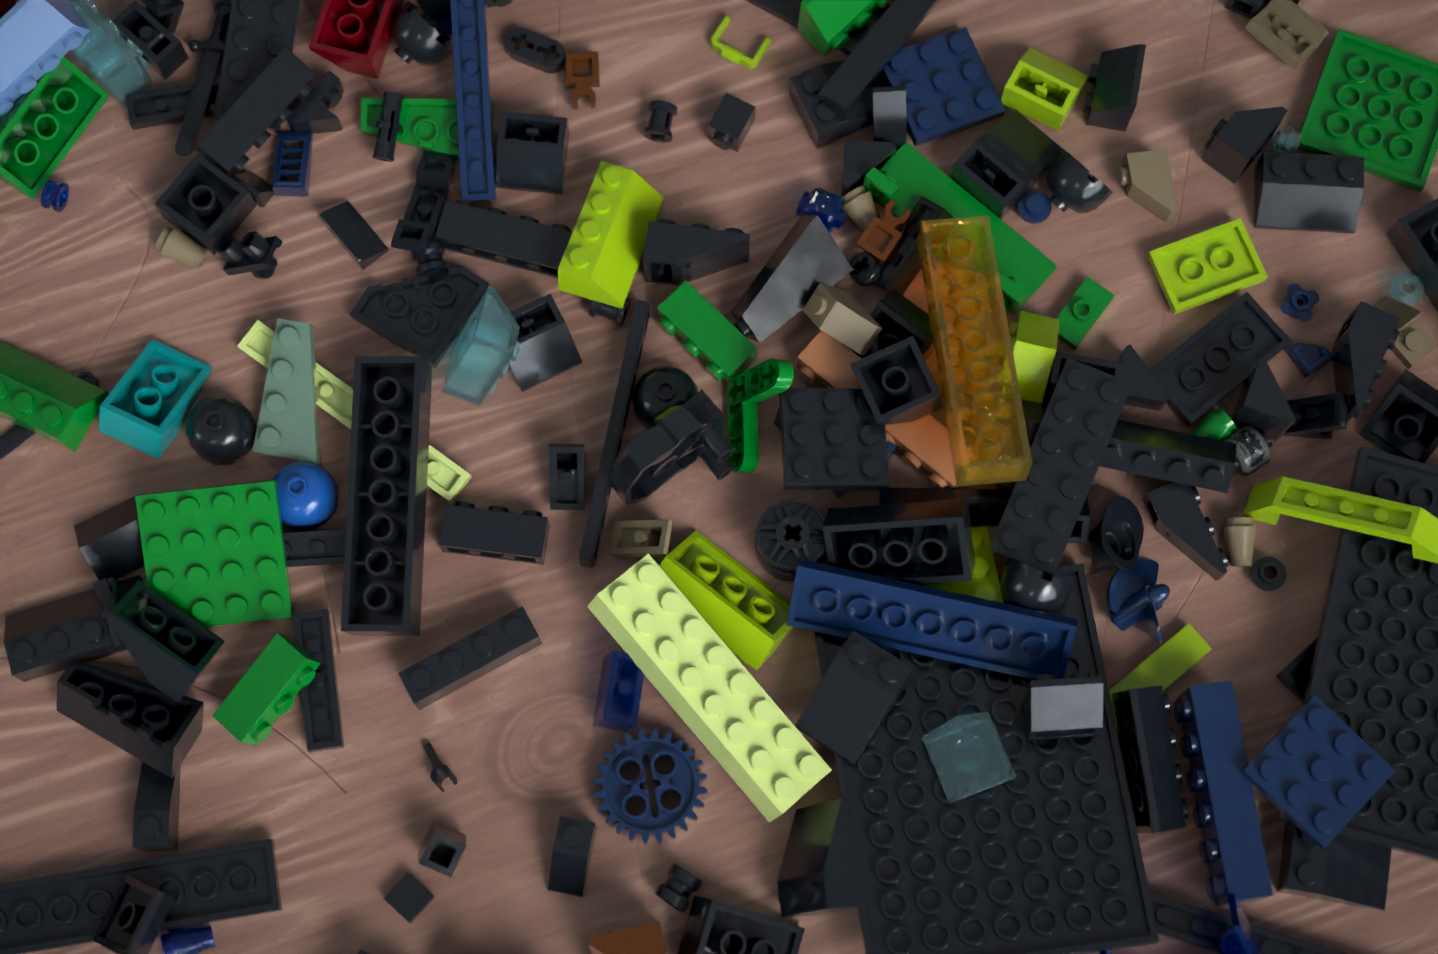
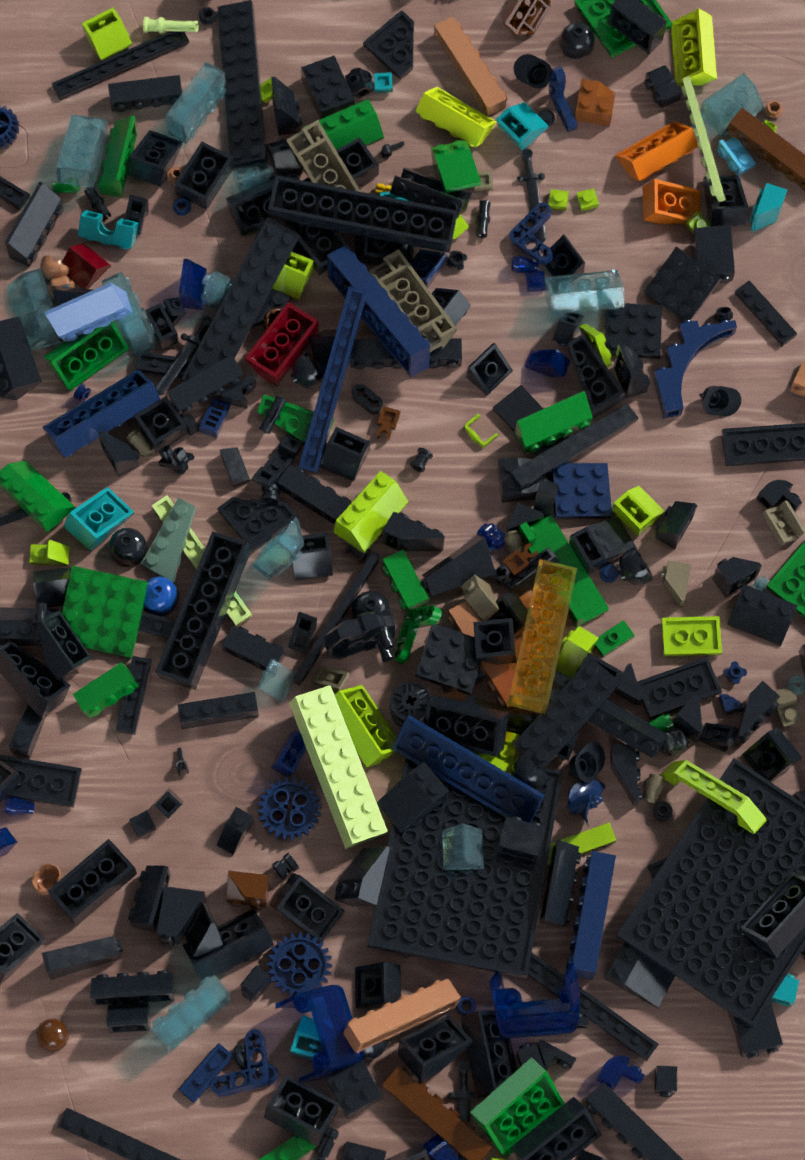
camera: 15 degrees right, 5 degrees down
black brick [708,93,756,152] -> none
dark blue plate [1241,695,1395,849] -> none
none -> lime slope [30,540,70,566]
none -> dark blue brick [42,370,160,458]
none -> black slope [98,431,140,477]
none -> clear light blue piece [257,659,295,703]

